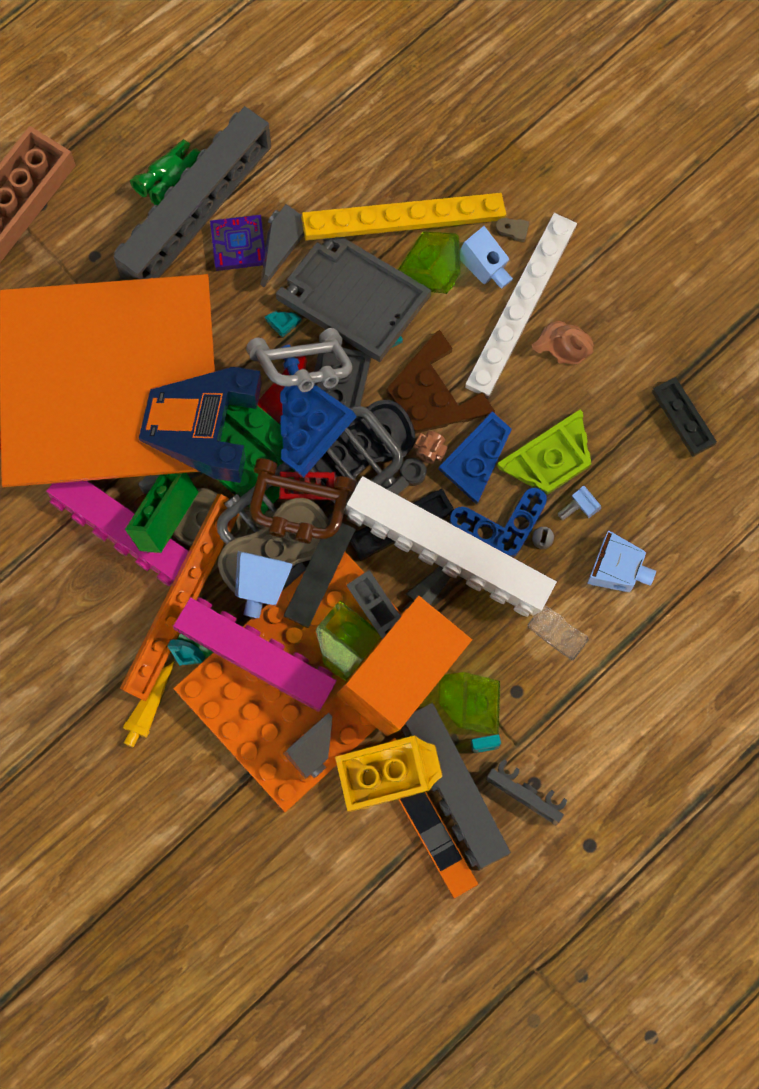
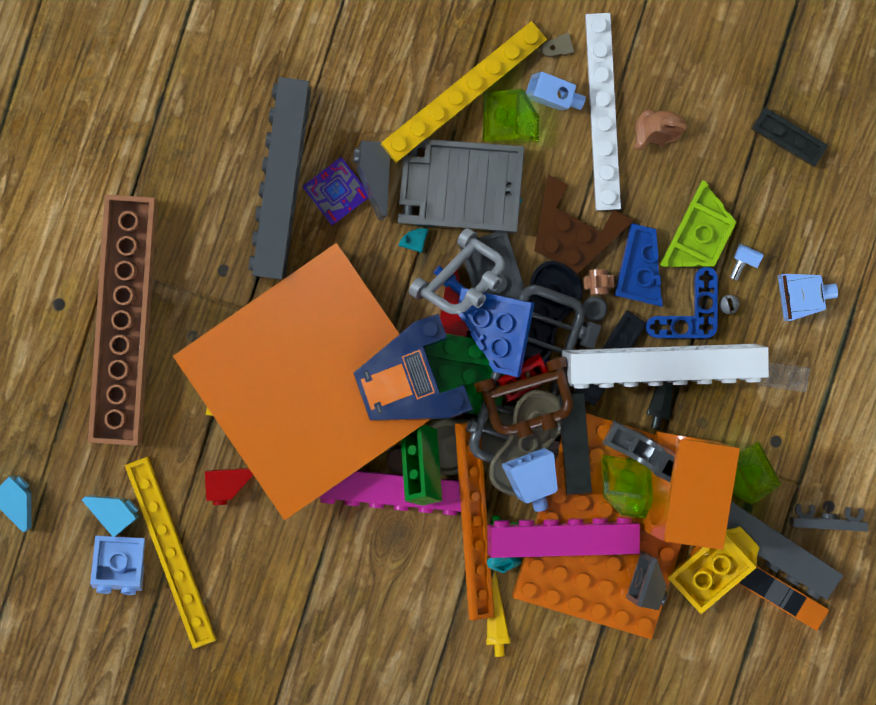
camera: 25 degrees left, 15 degrees up
green piece [130,139,201,206] -> none
teal tile [470,734,501,754] -> none

